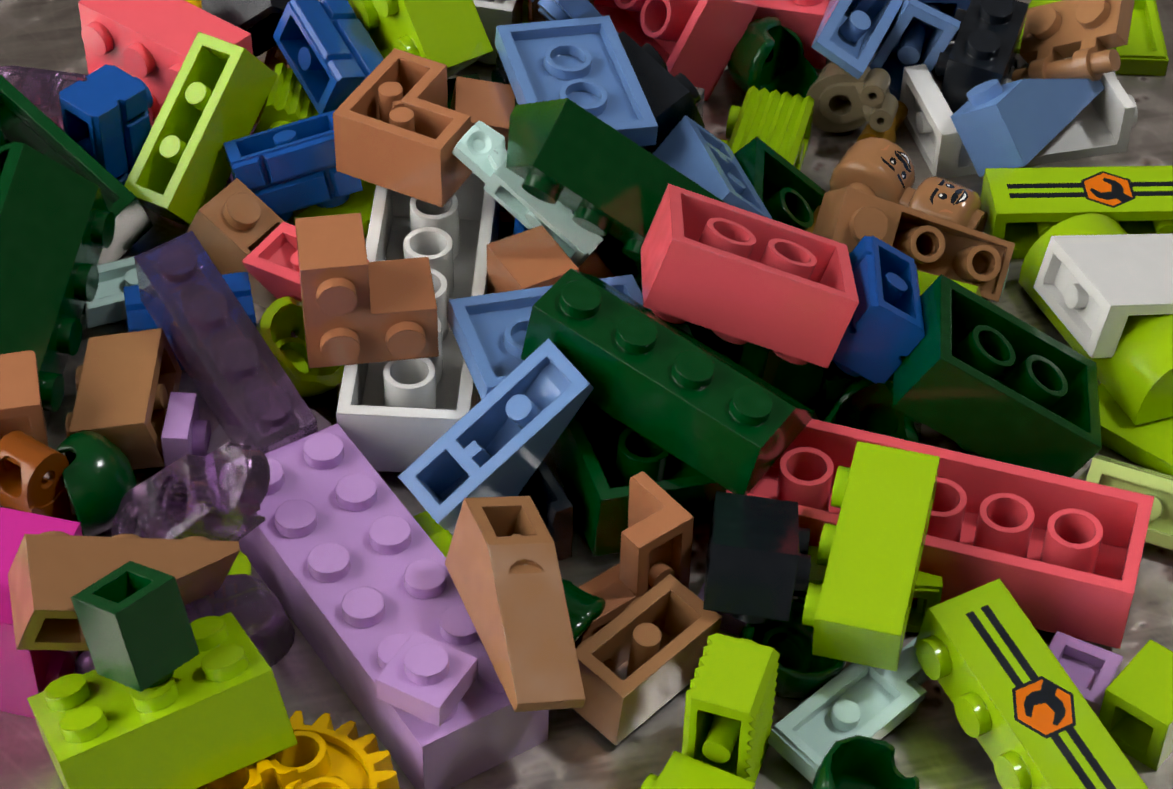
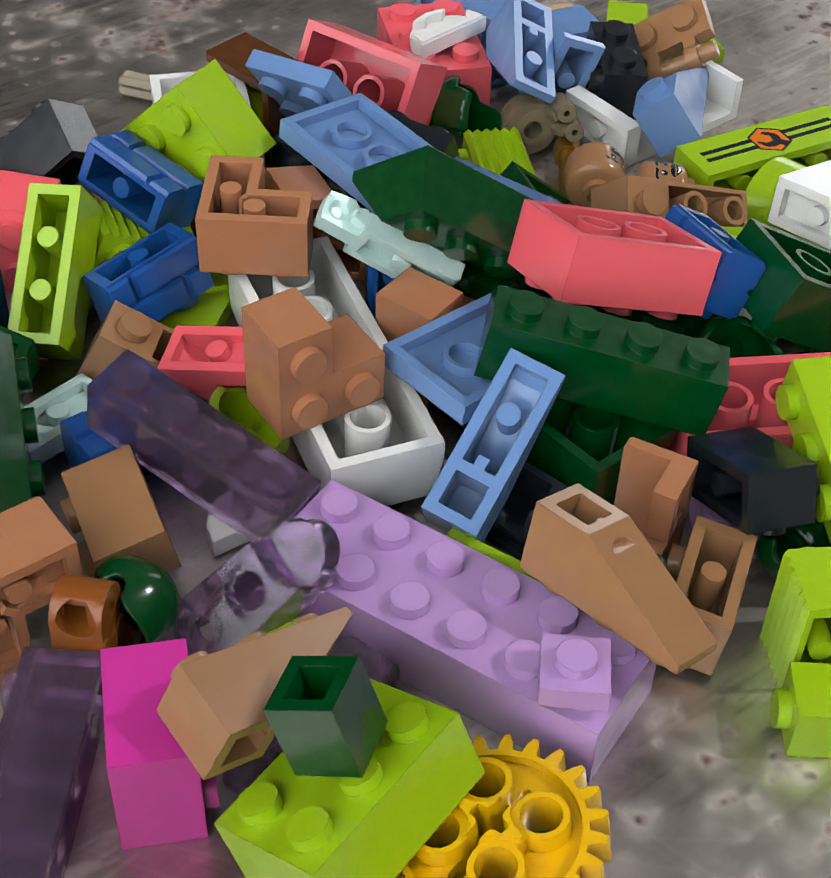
camera: 25 degrees left, 0 degrees up
lavender plate [161,392,211,485] -> none

